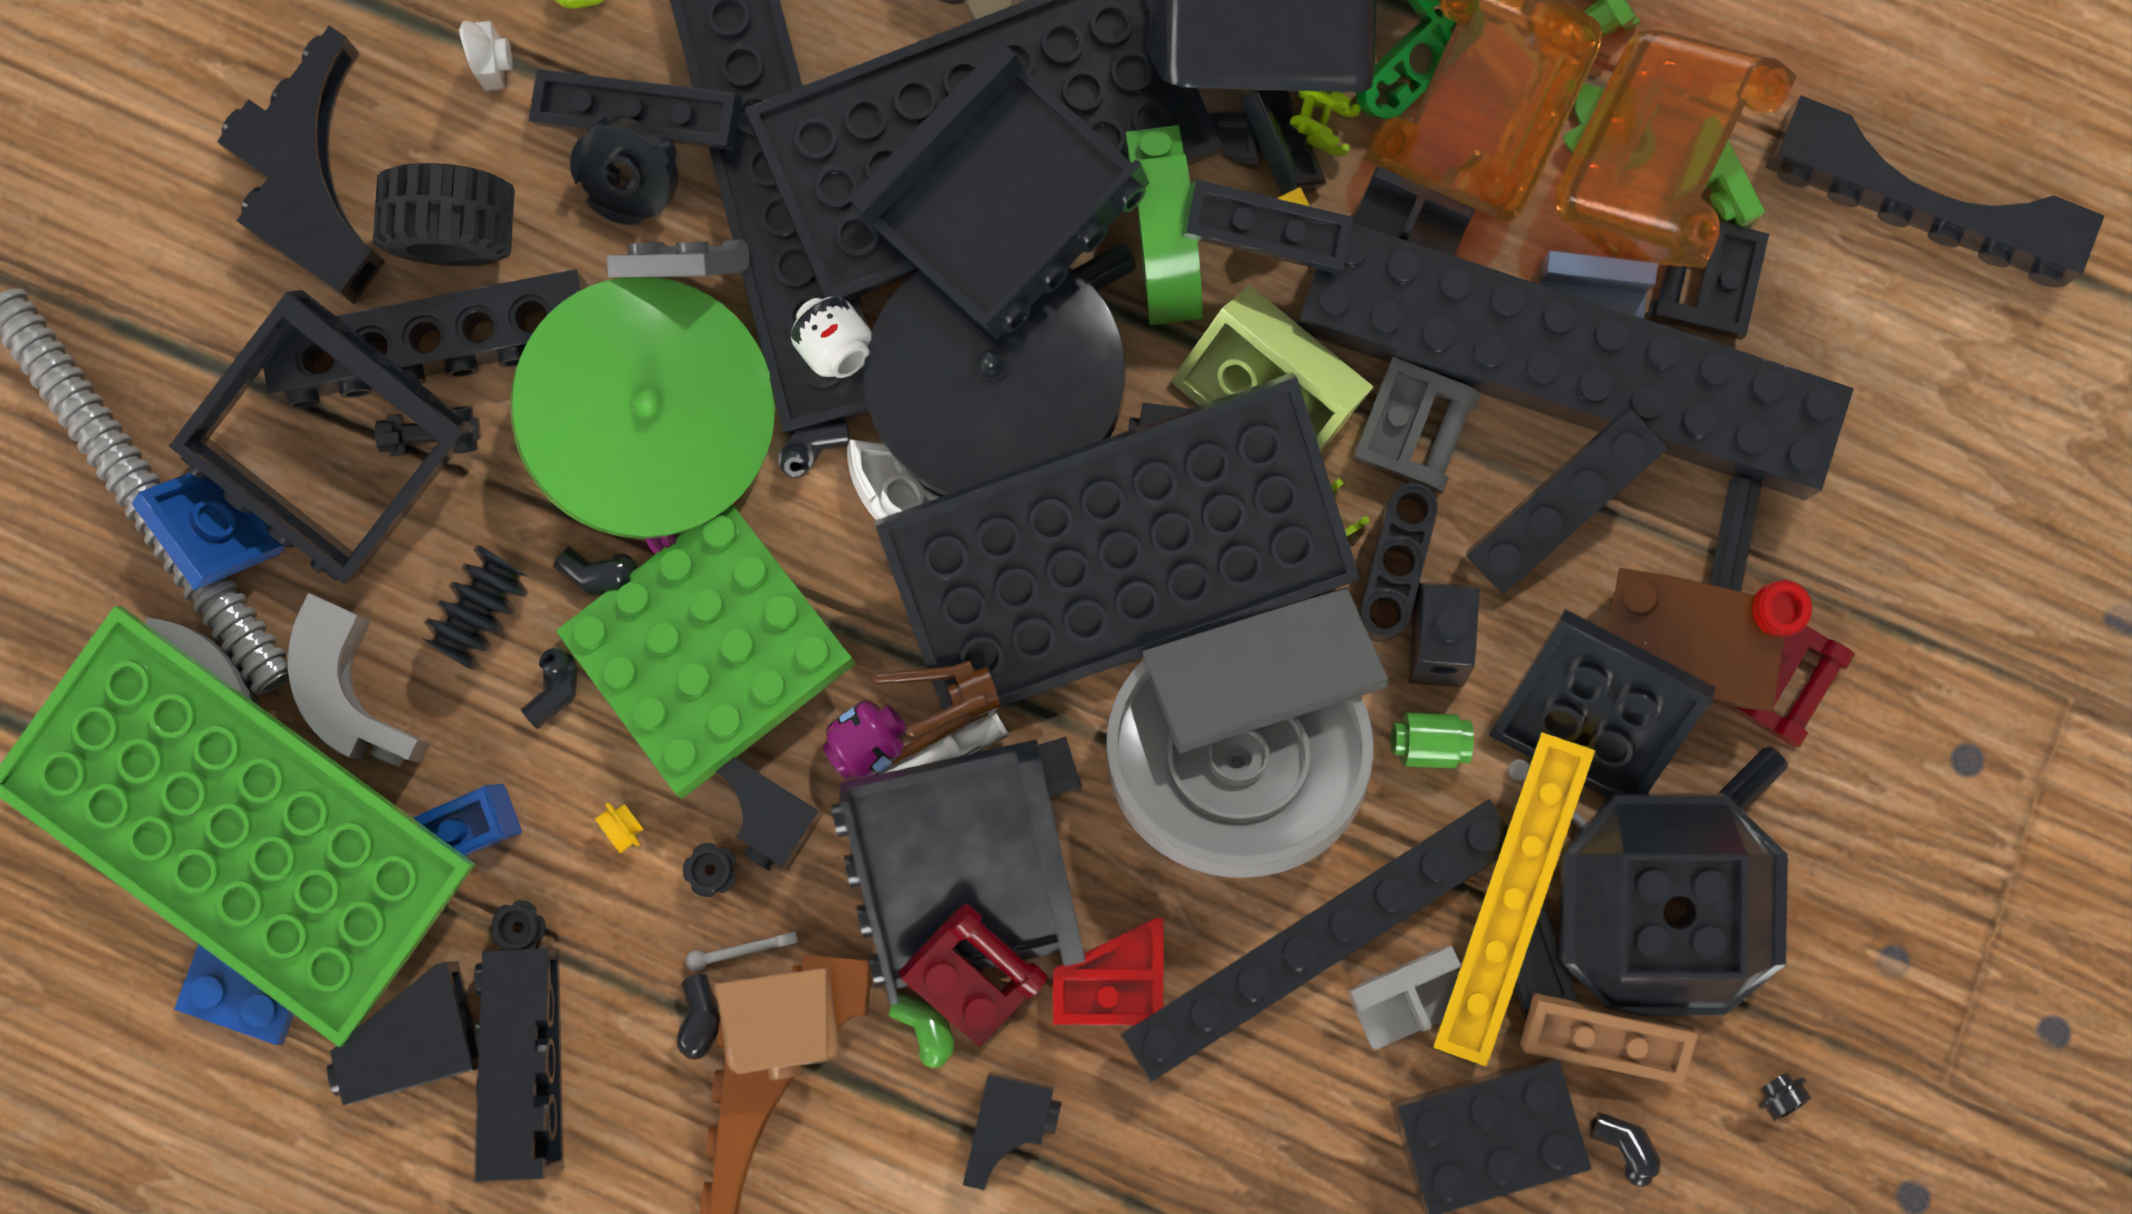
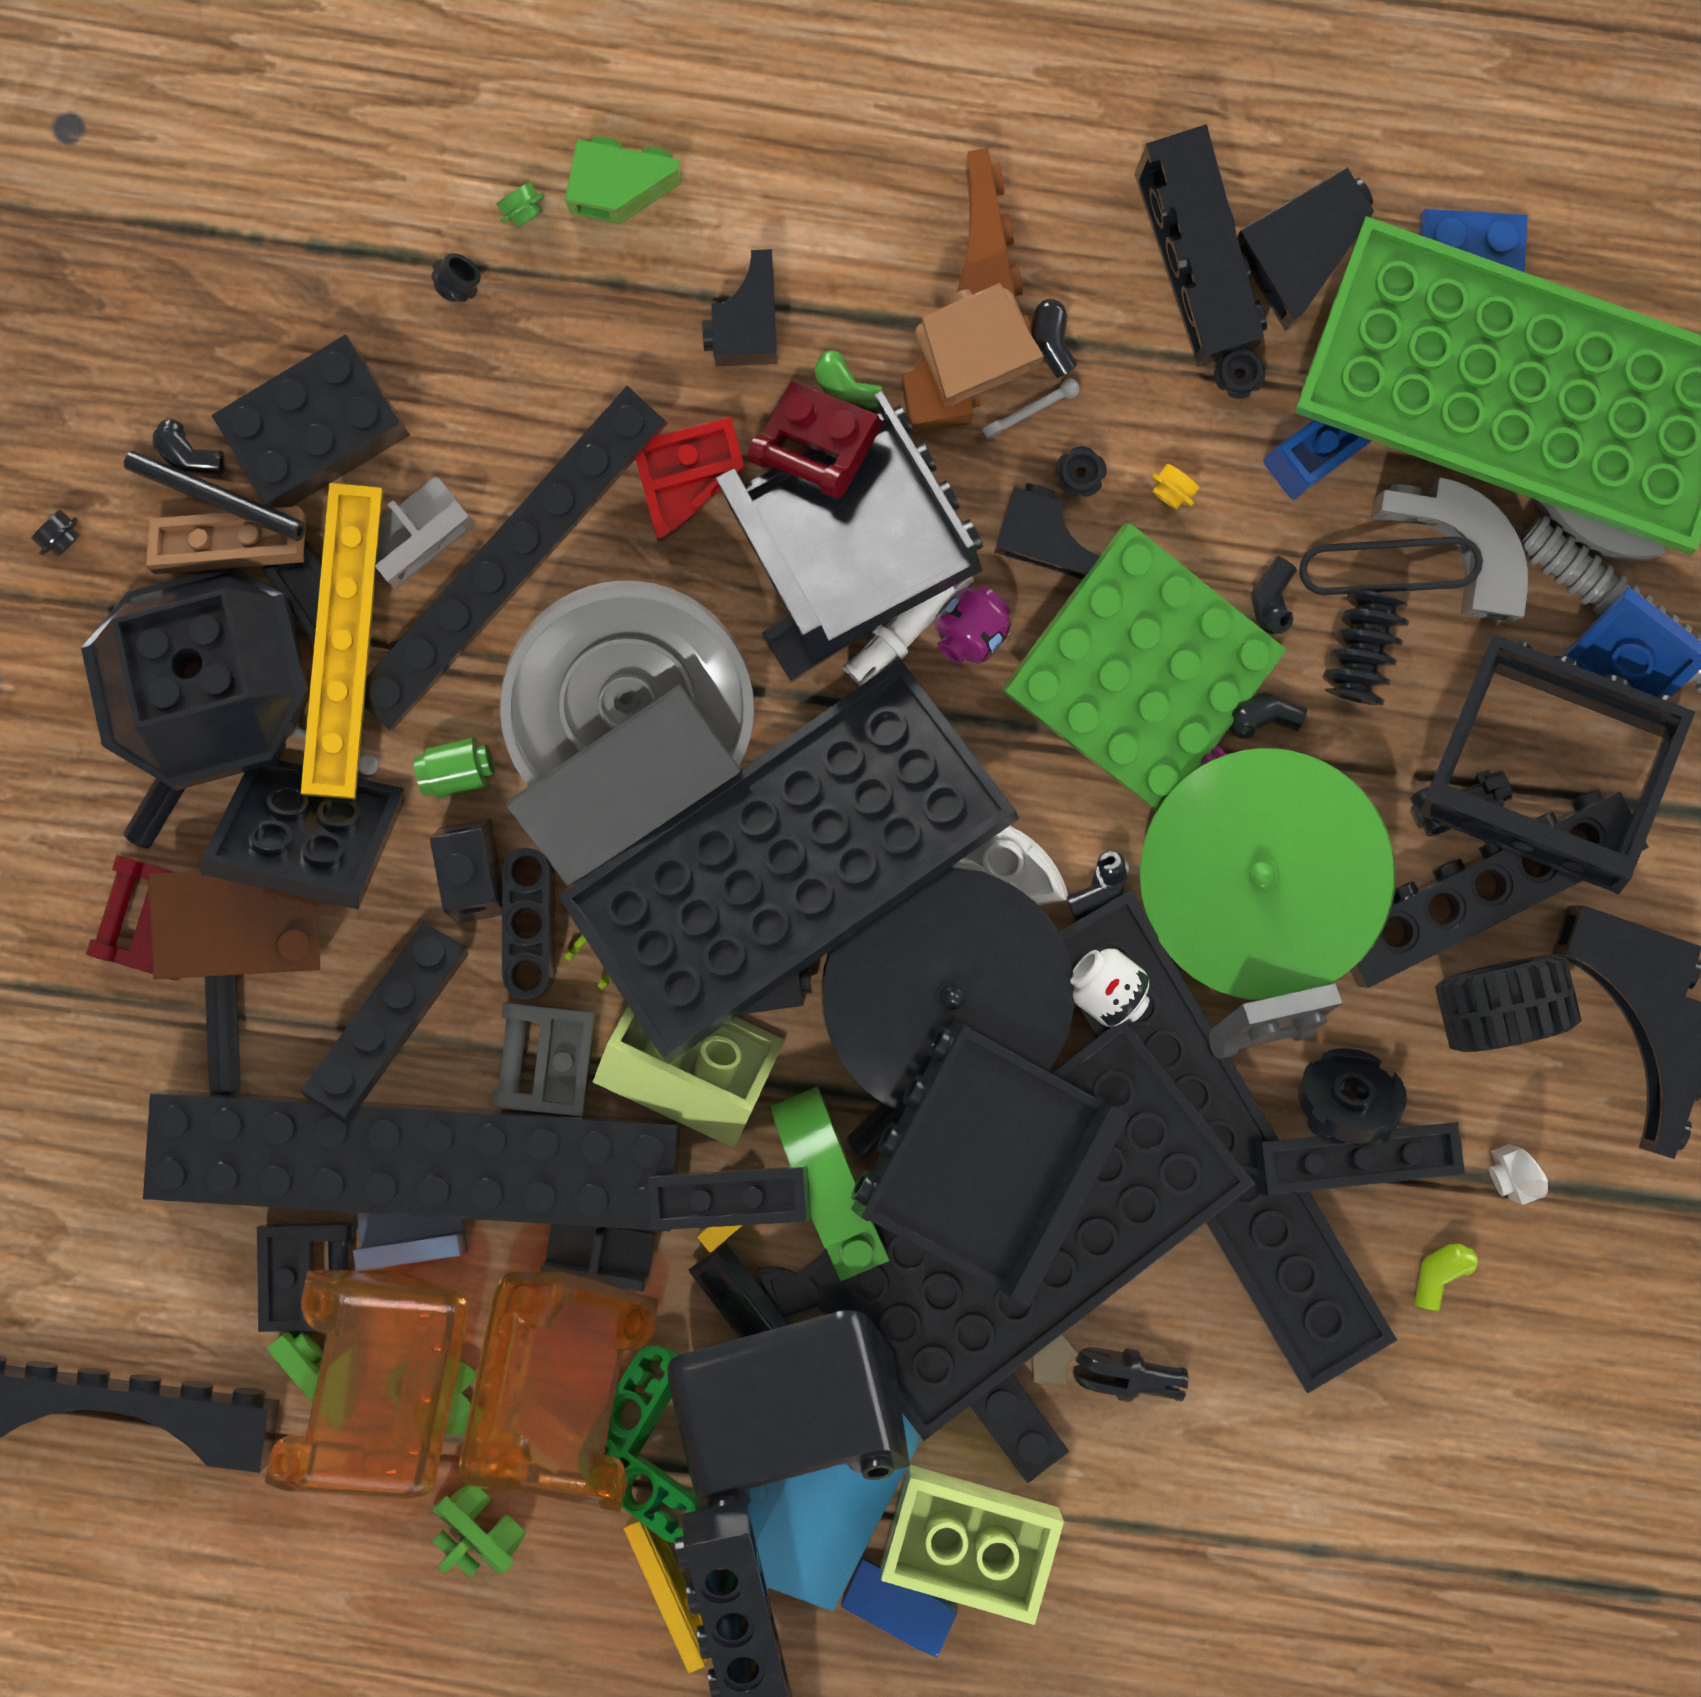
camera: 160 degrees right, 5 degrees up
reddish brown plant [873,660,1002,765] -> none
lime piece [1290,91,1361,157] -> none
red tile [1752,580,1812,637] -> none
none -> black piece [124,450,306,541]
none -> black piece [1299,536,1483,595]

